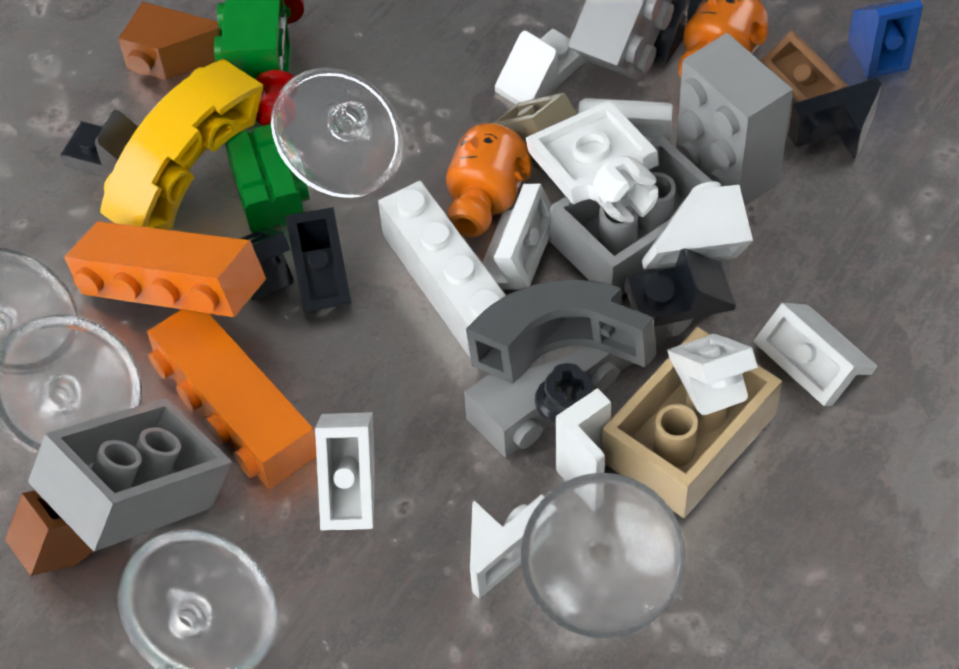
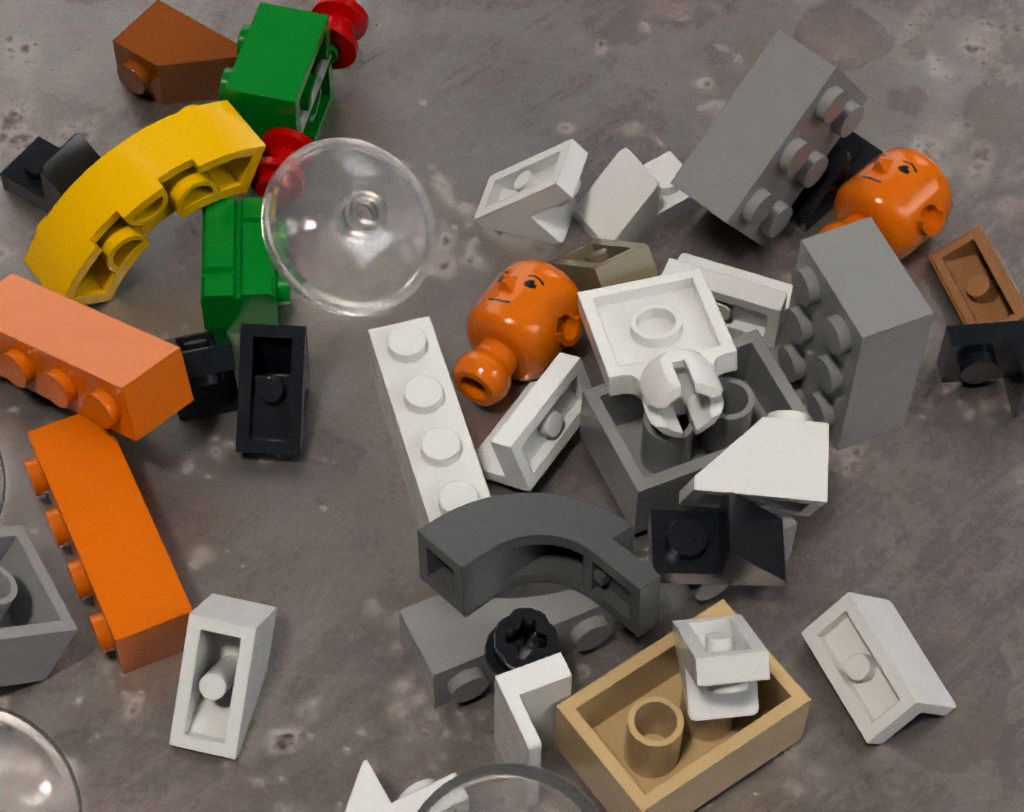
camera: 10 degrees right, 0 degrees up
none -> white slope [473,139,588,244]

